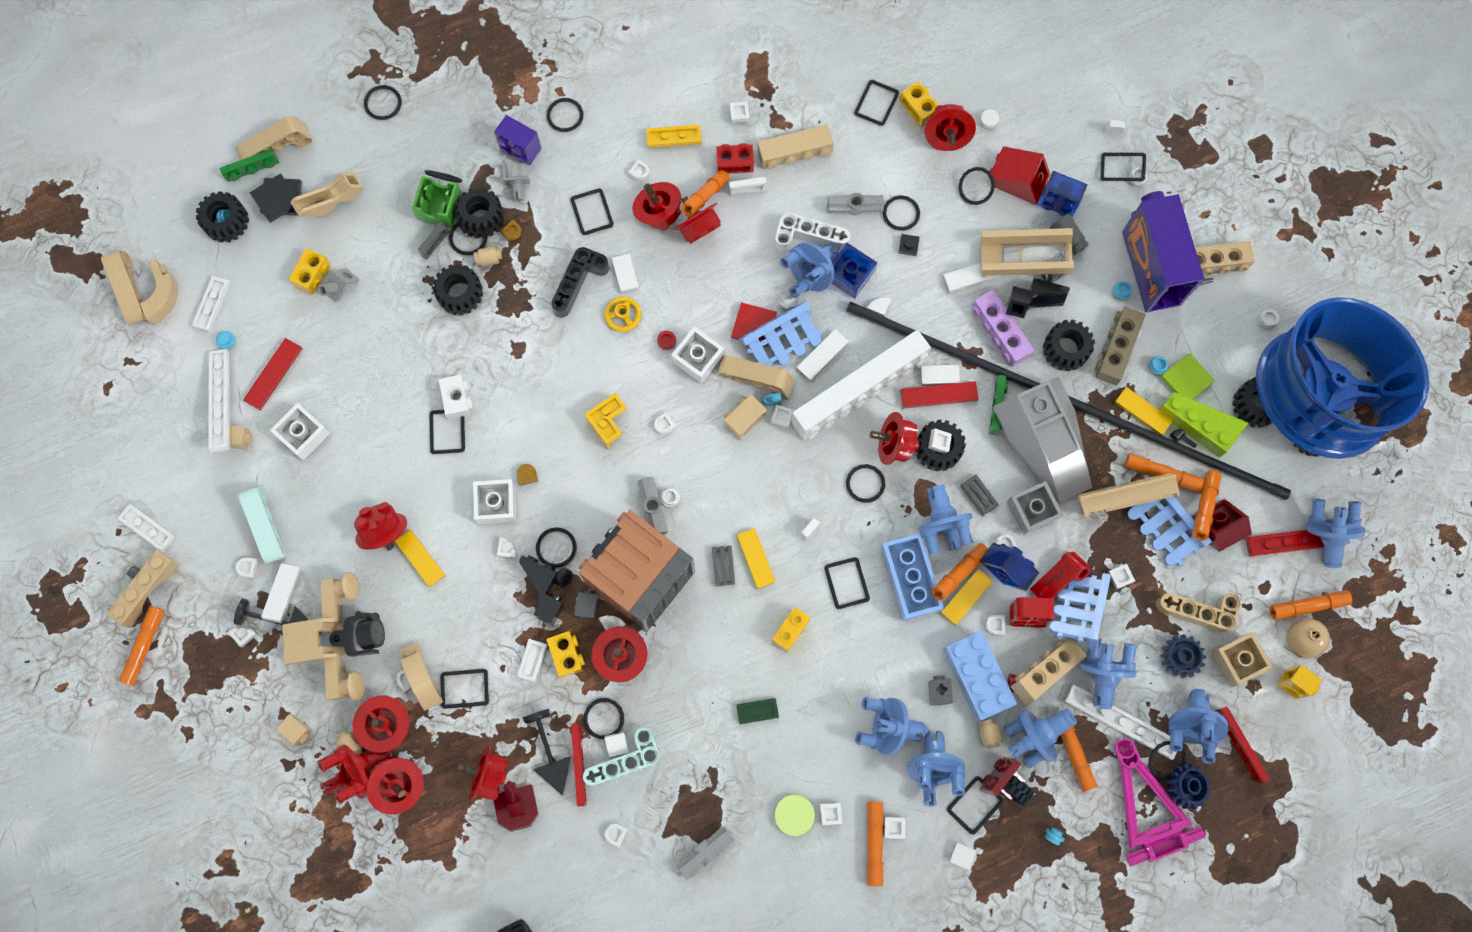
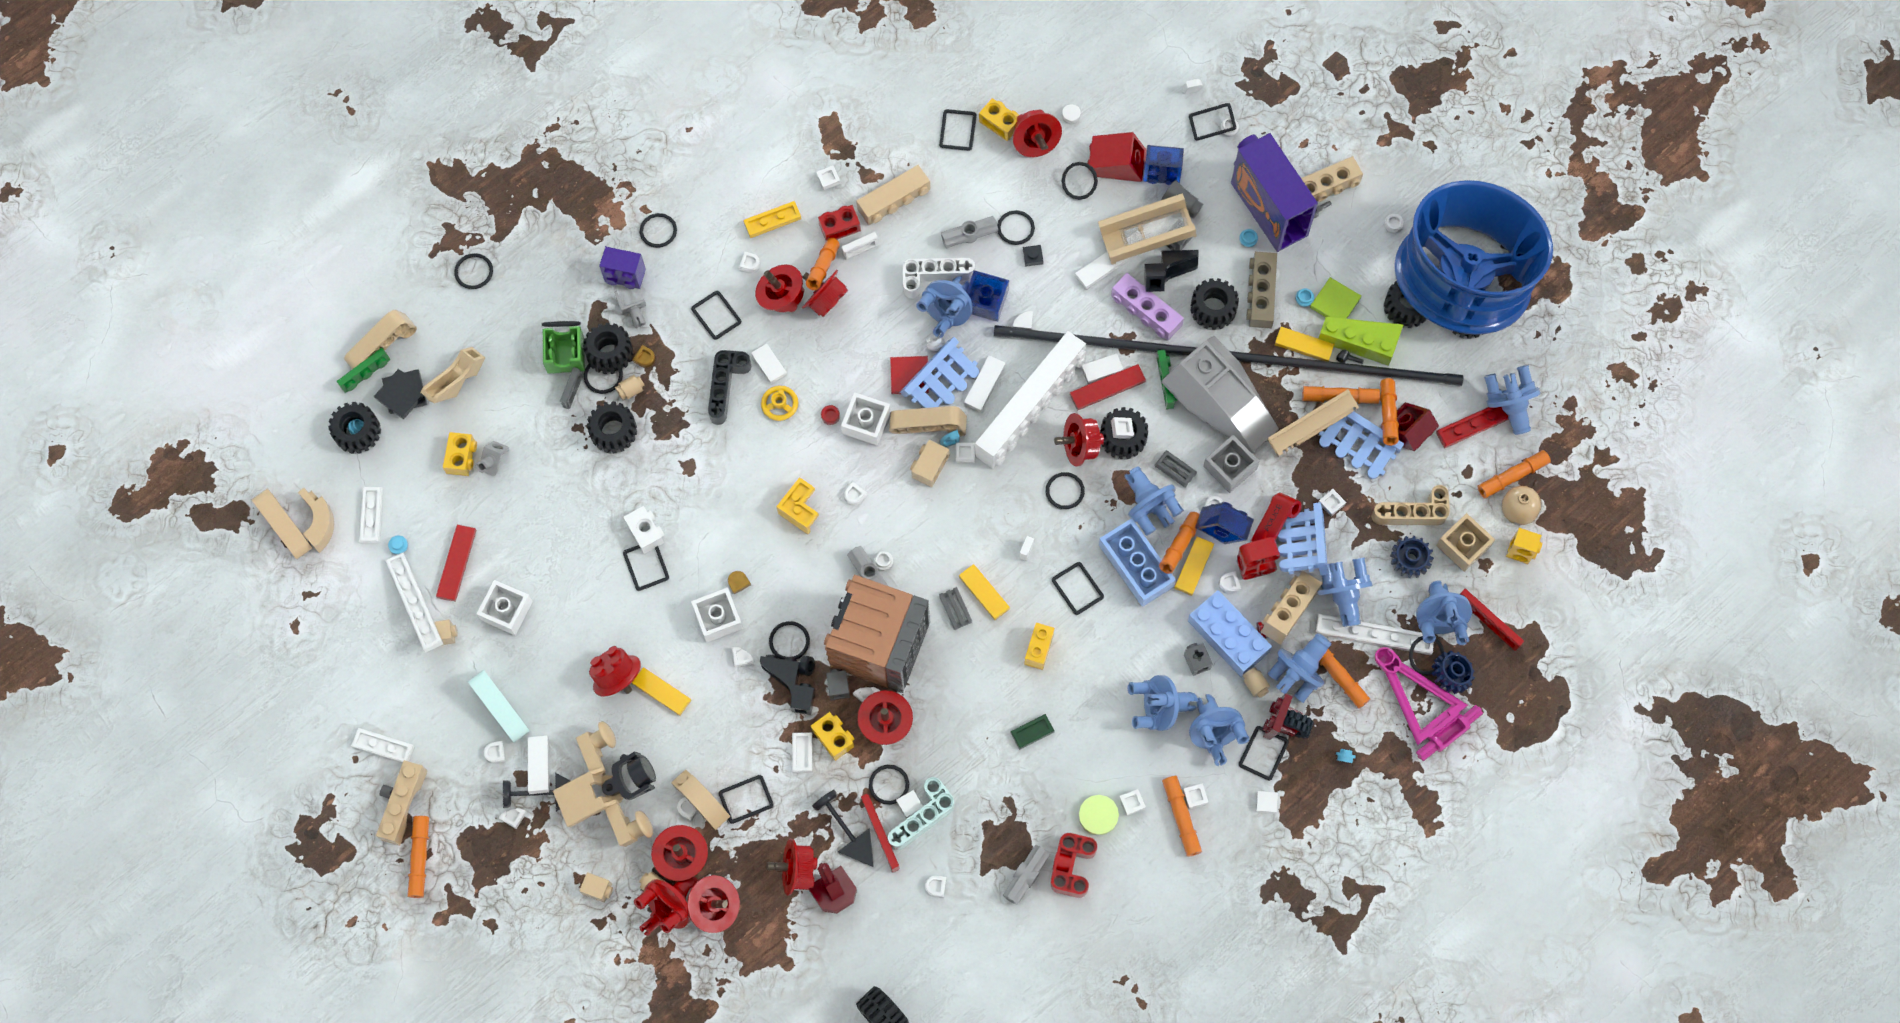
camera: 15 degrees left, 5 degrees down
none -> red beam [1050,833,1097,898]

